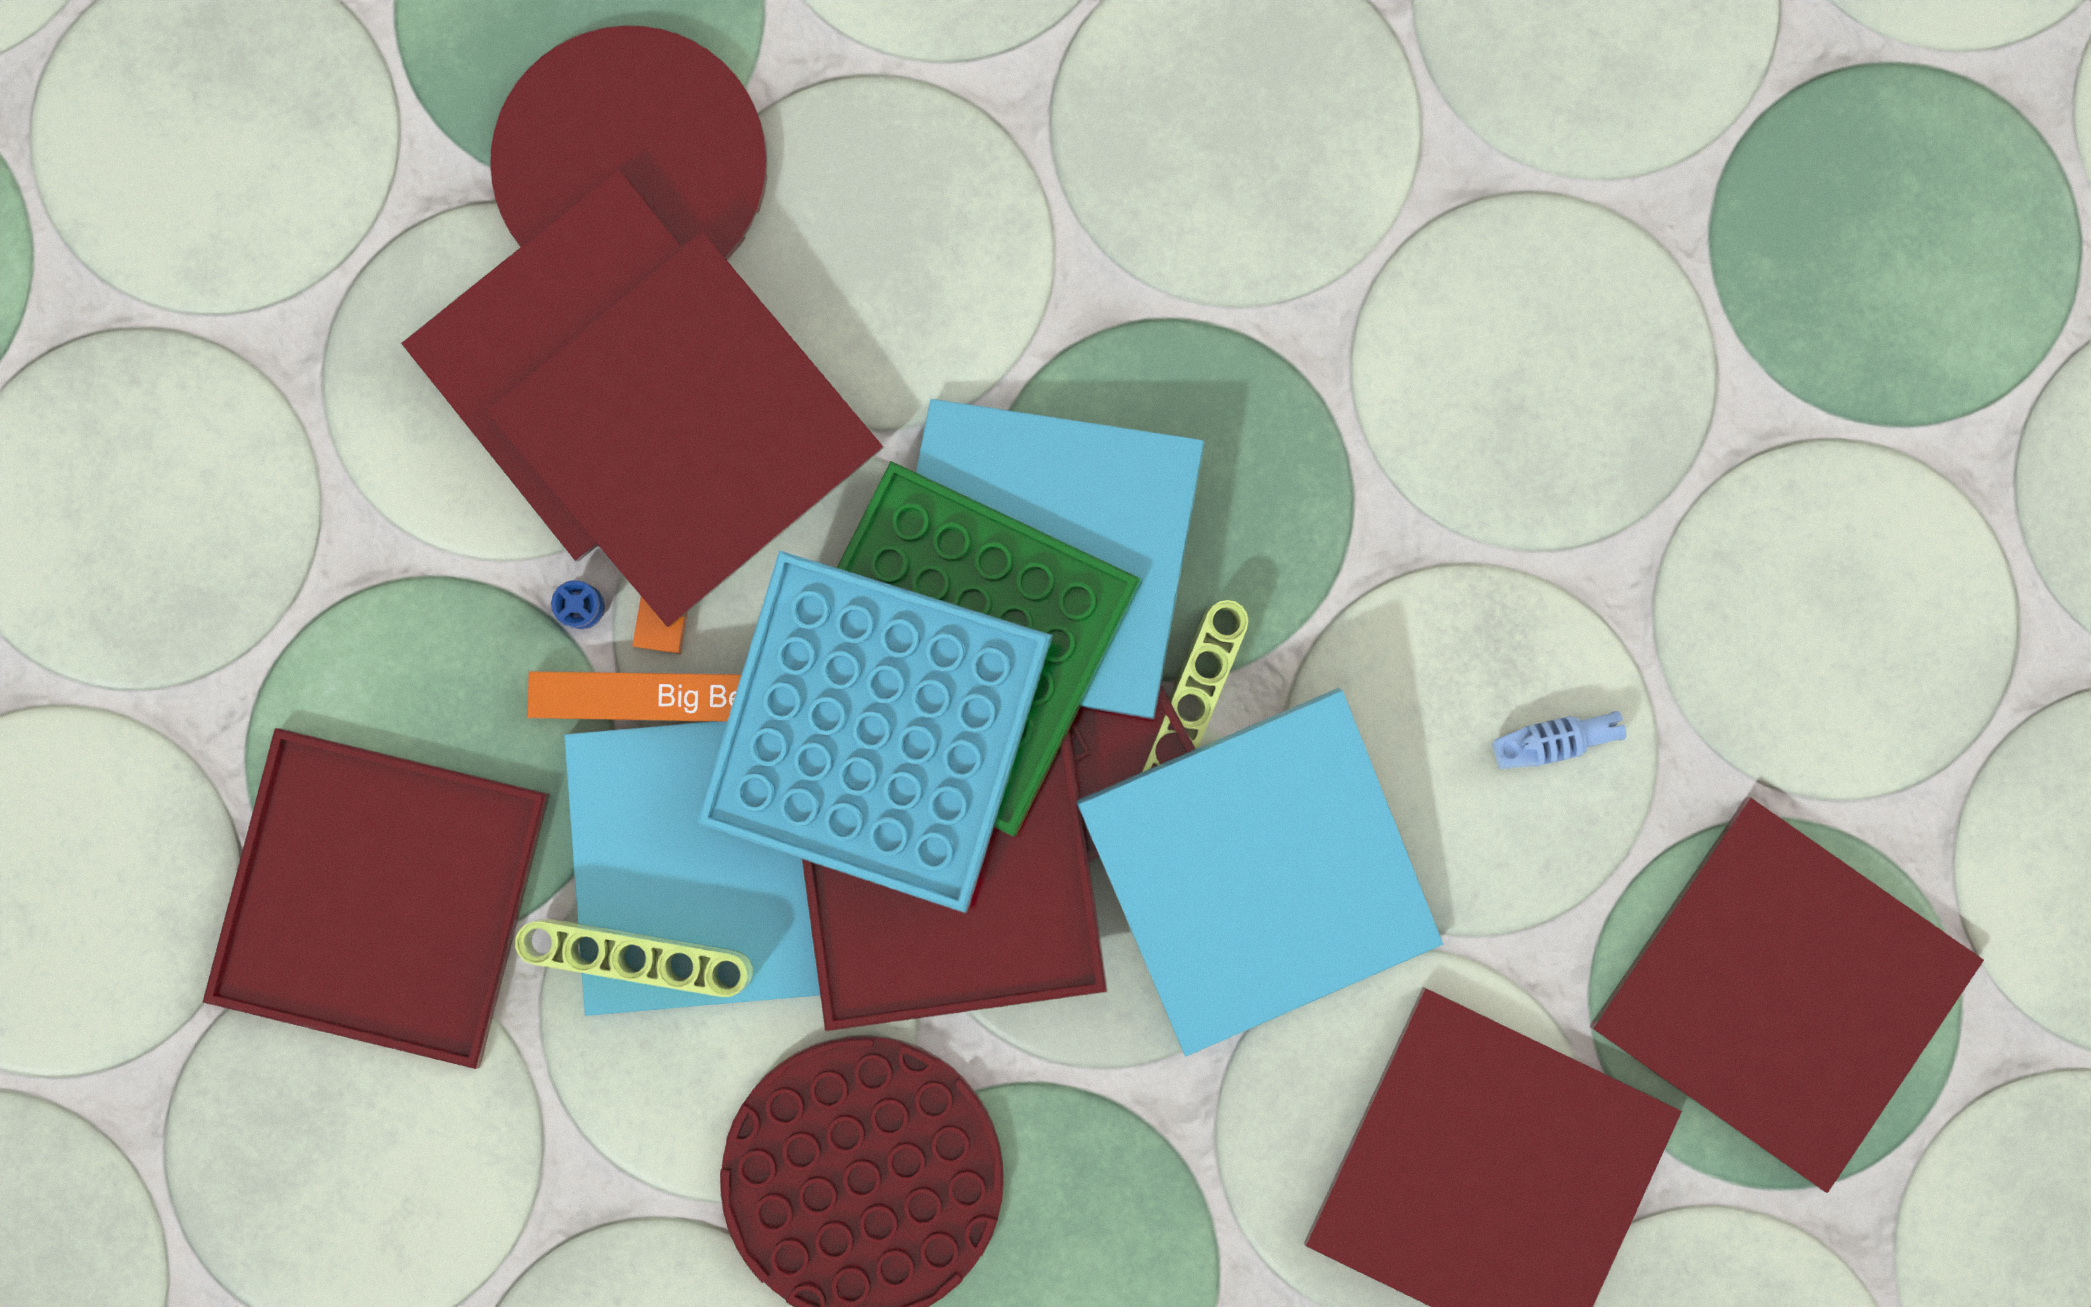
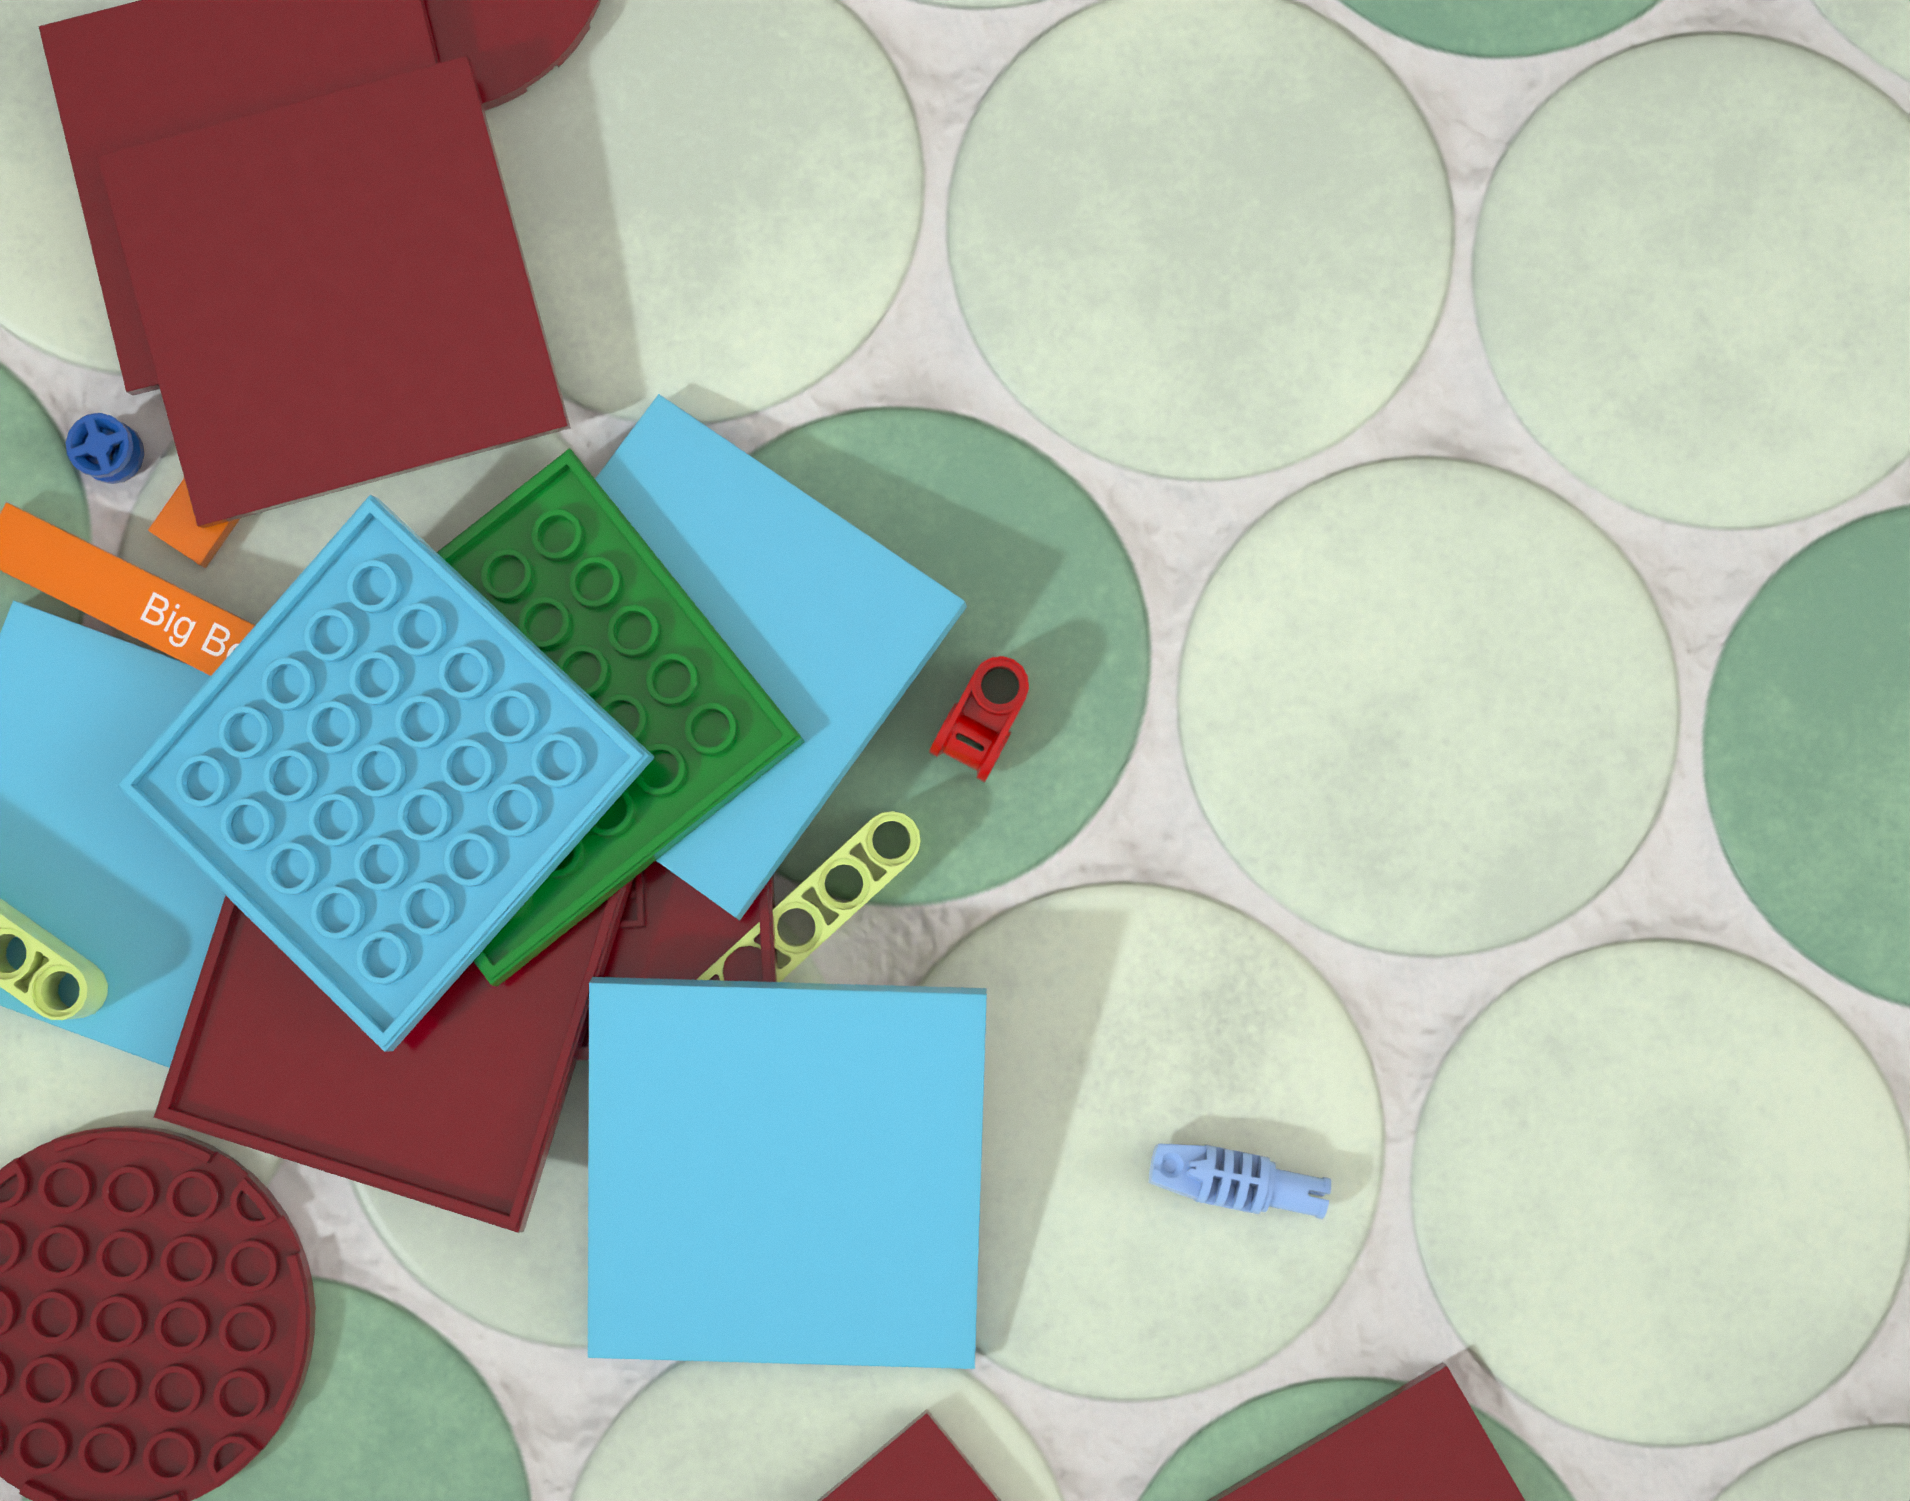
camera: 25 degrees right, 0 degrees up
none -> red piece [929,656,1029,783]

